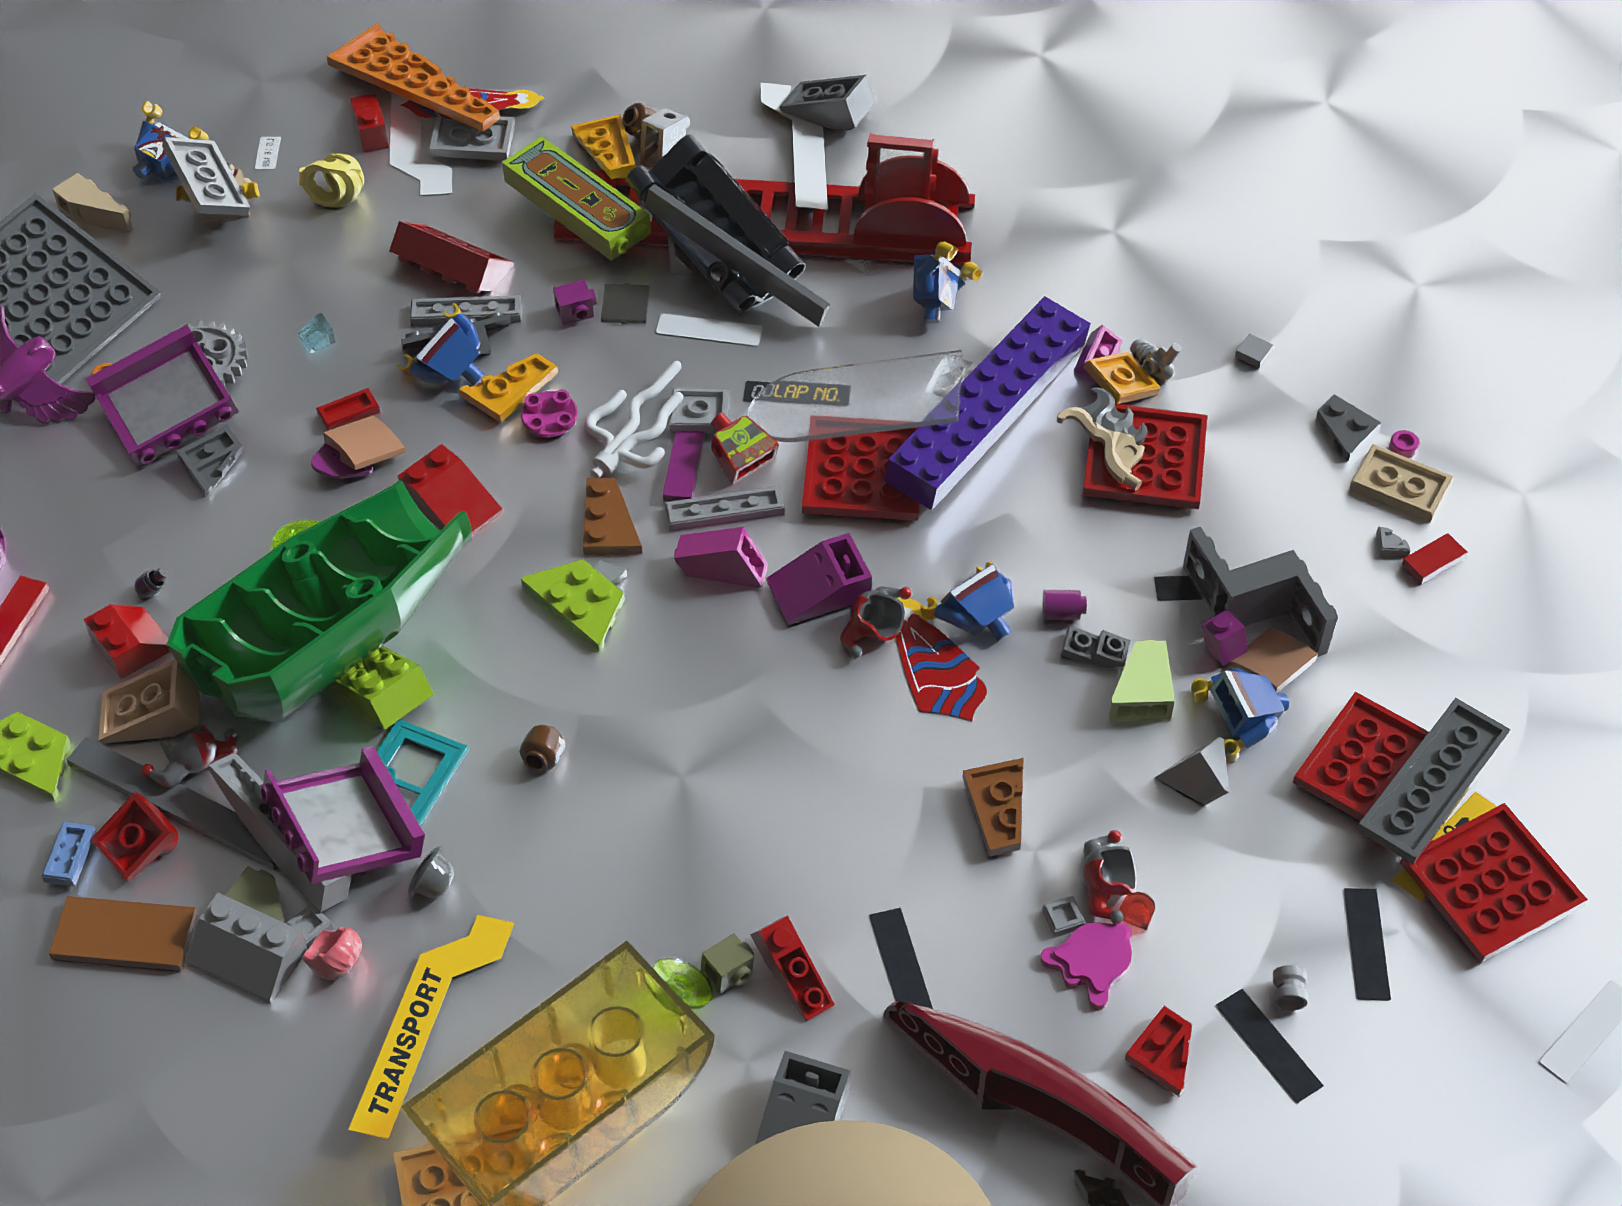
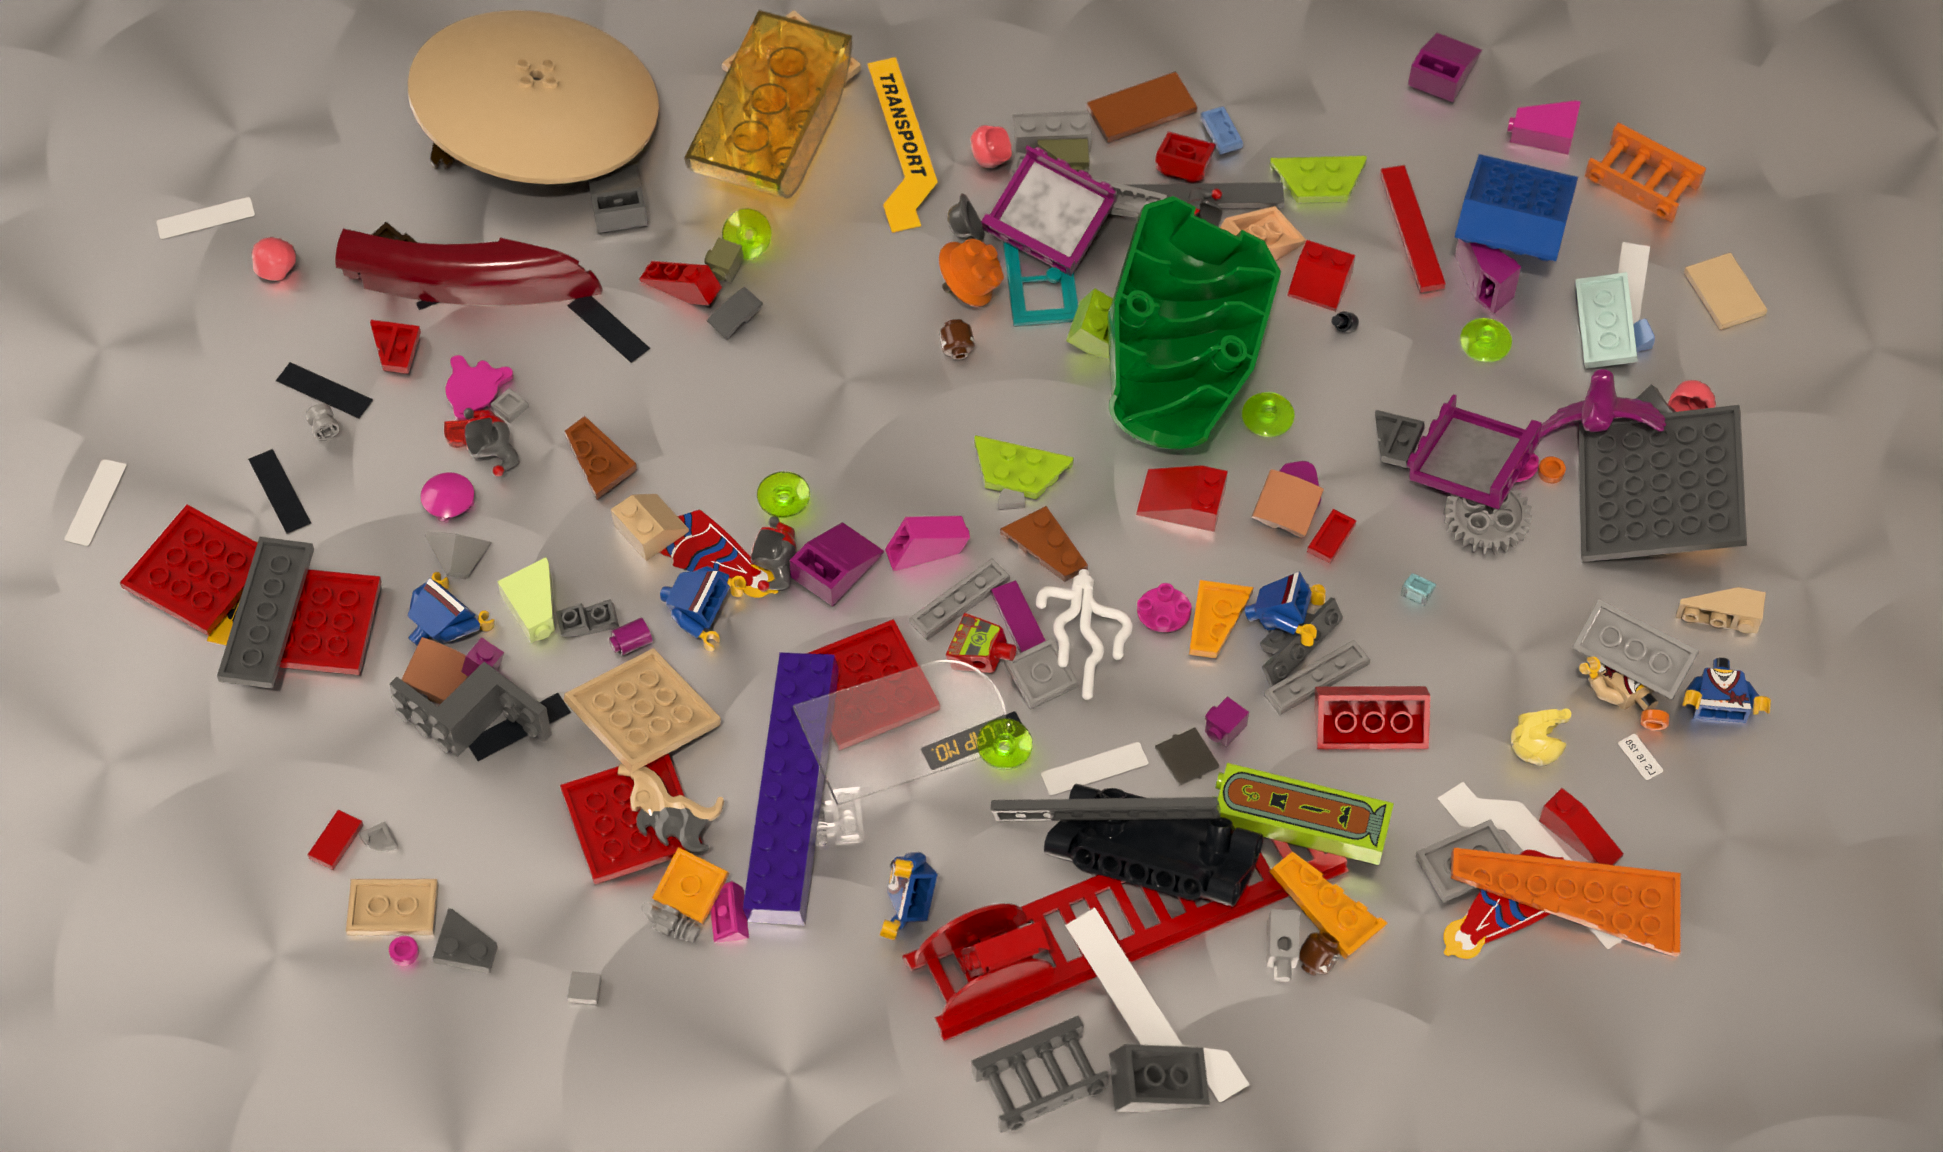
camera: 150 degrees right, 5 degrees up
none -> dark pink dish [420,472,474,521]
none -> tan plate [564,648,721,773]
none -> tan slope [610,494,689,561]
none -> dark grey slope [707,286,764,339]
none -> clear neon green dish [757,471,810,518]
none -> orange piece [939,239,1004,307]
none -> dark grey fence [971,1016,1109,1132]
none -> clear neon green dish [977,718,1033,770]
none -> clear neon green dish [1460,318,1512,362]
none -> orange tile [1640,709,1670,730]

